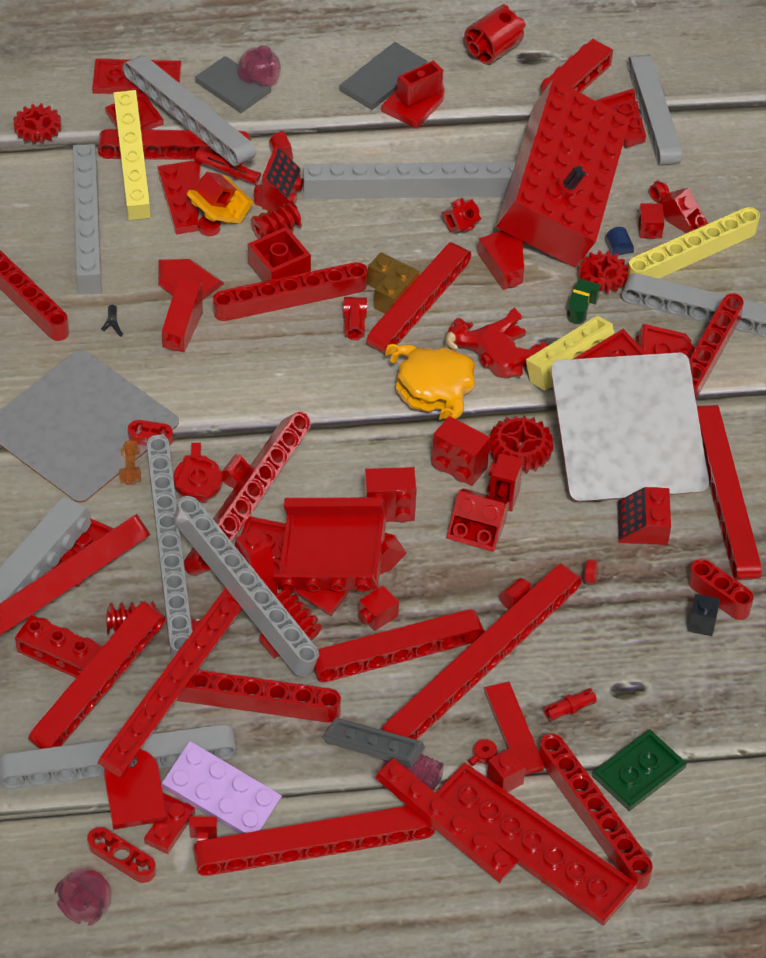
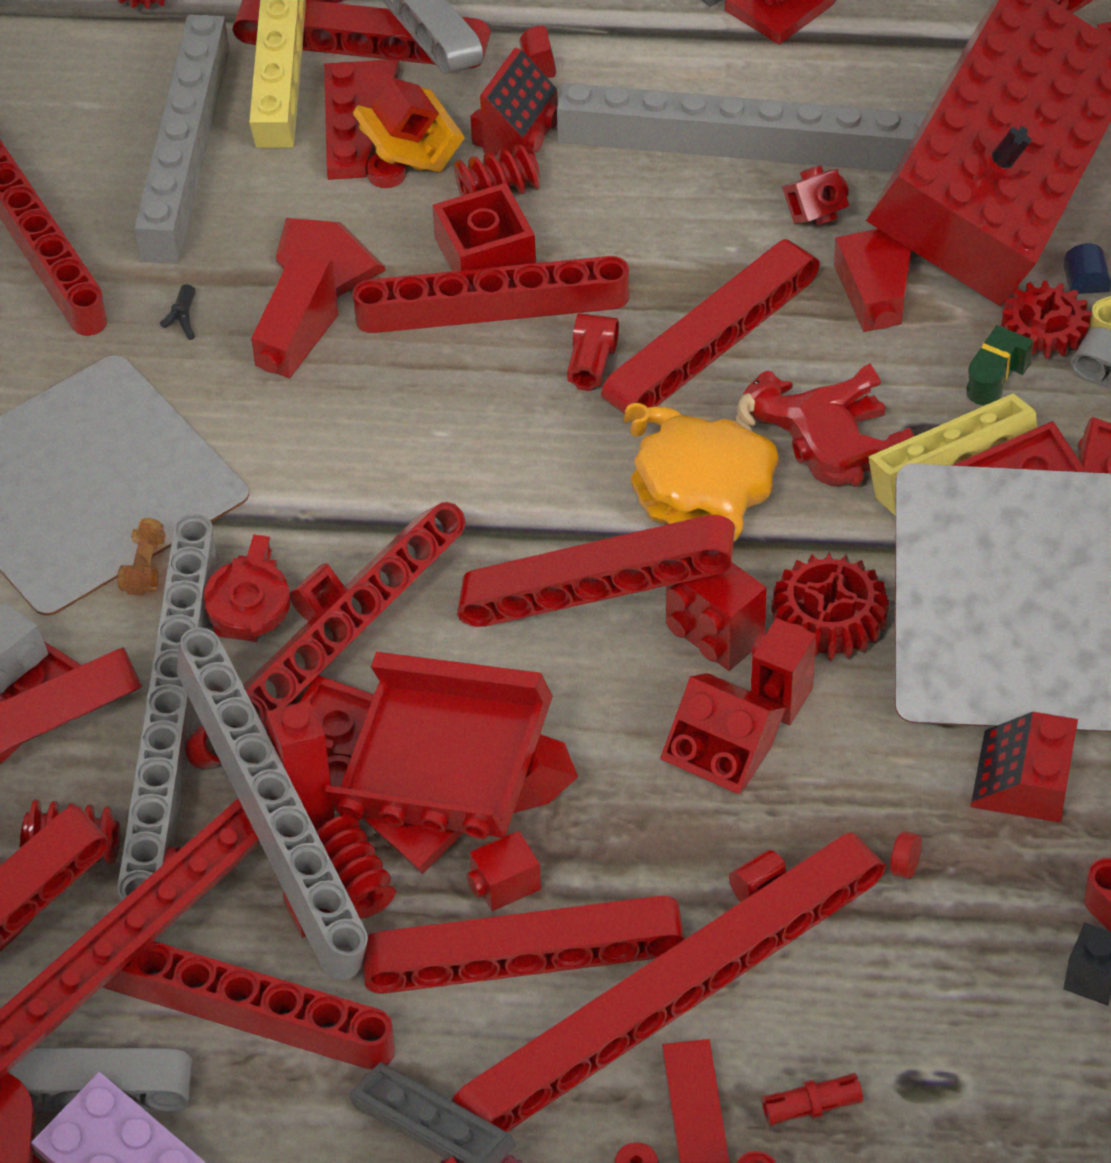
camera: 15 degrees right, 0 degrees up
red beam [128,420,173,446] -> none
red pin [195,148,261,186] -> none
red brick [364,467,417,522] -> none
pearl gold brick [367,252,419,314] -> none
none -> red beam [457,514,735,627]

